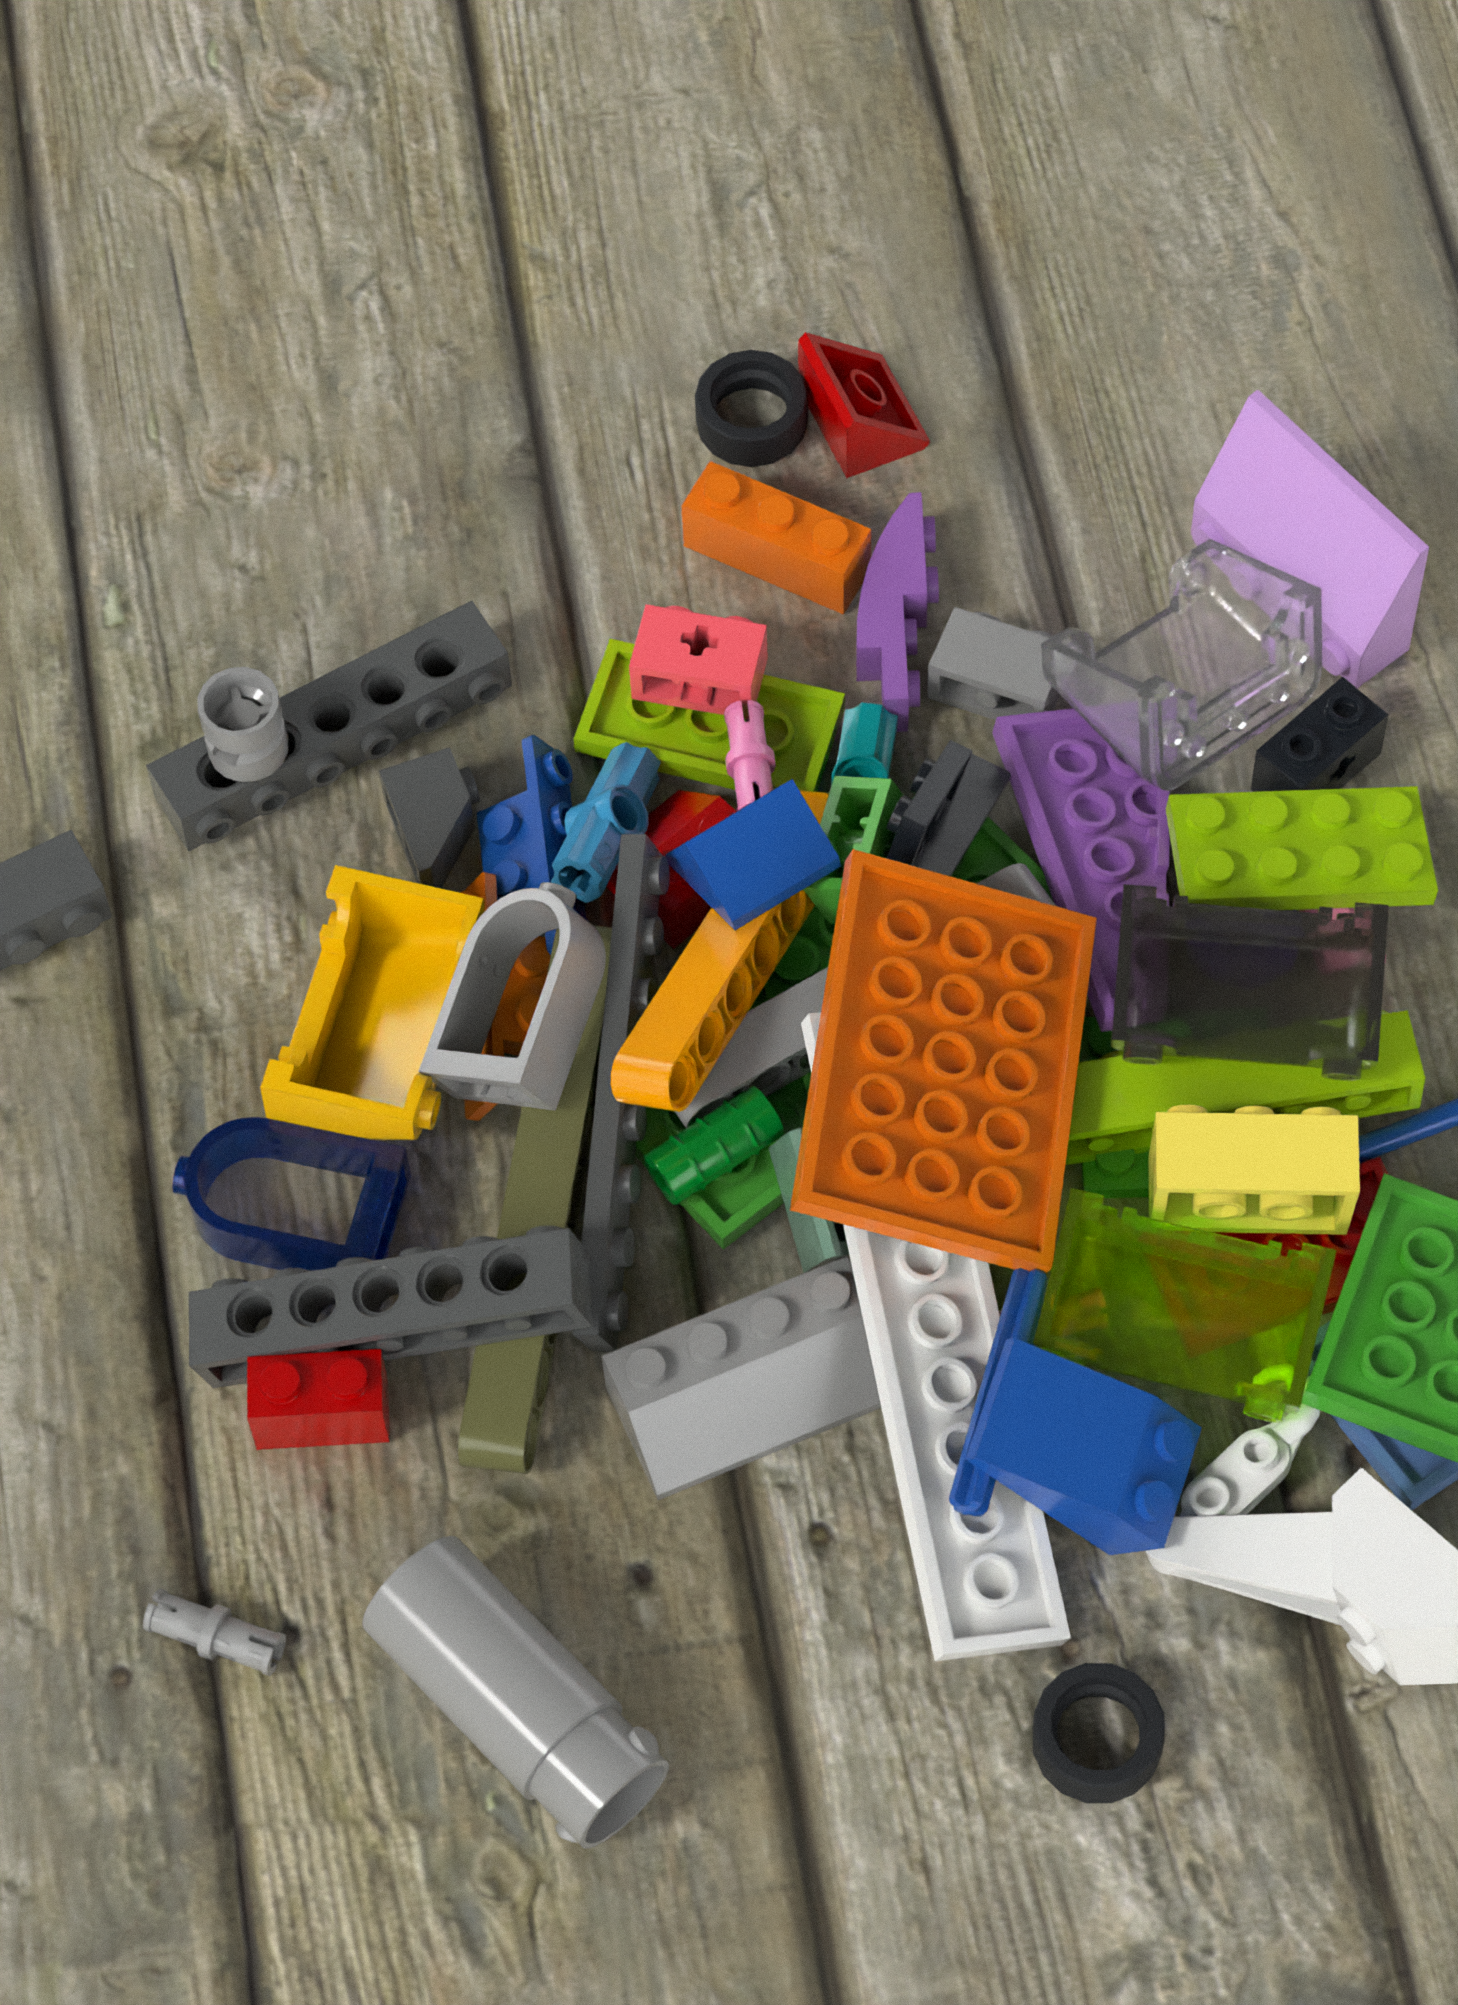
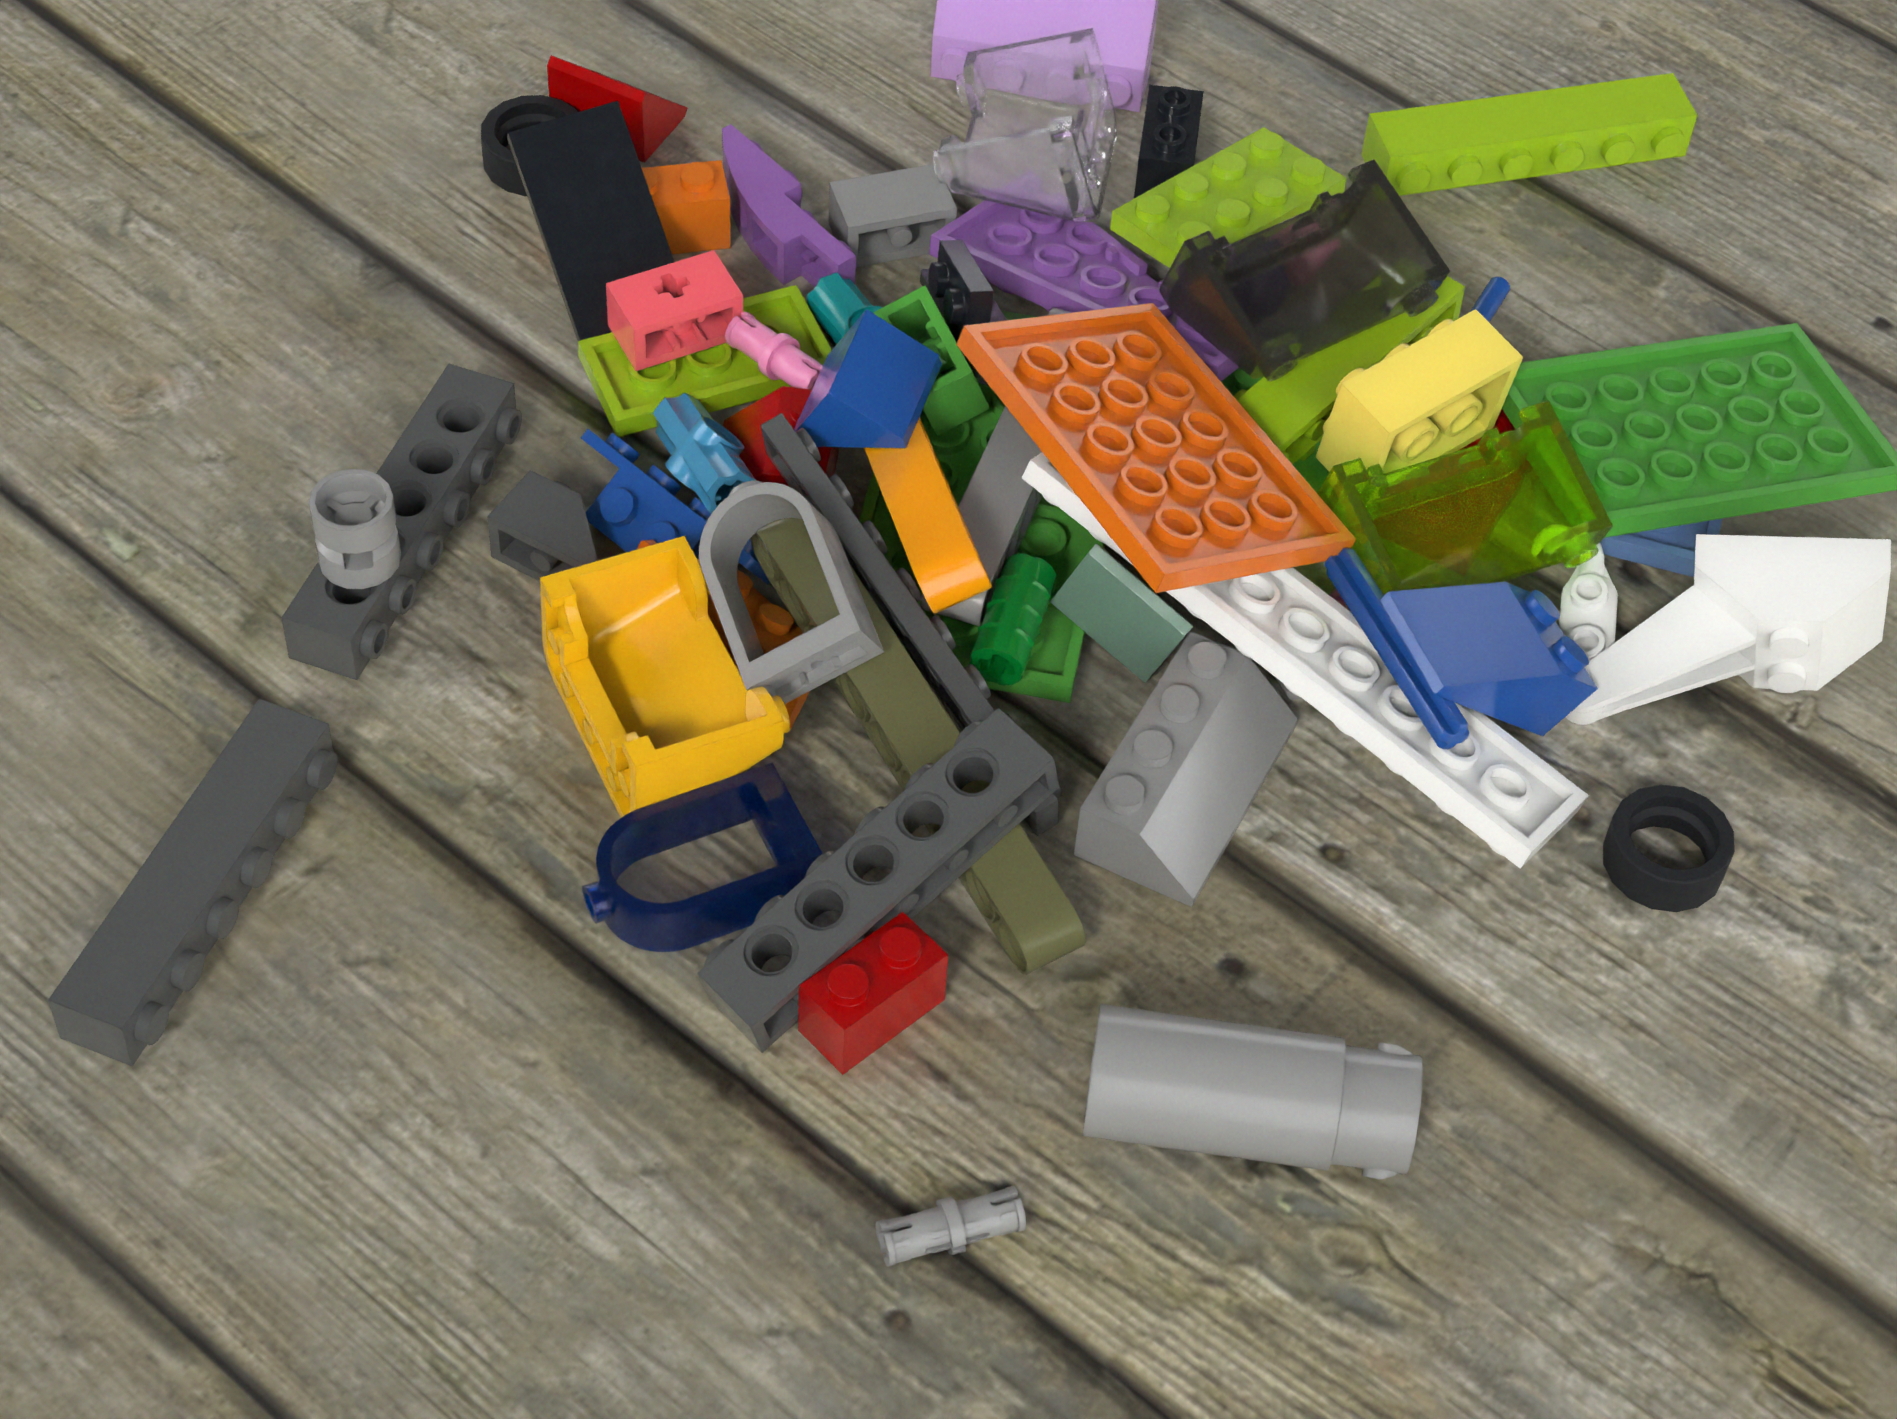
camera: 45 degrees left, 10 degrees down
none -> black tile [507,101,674,341]

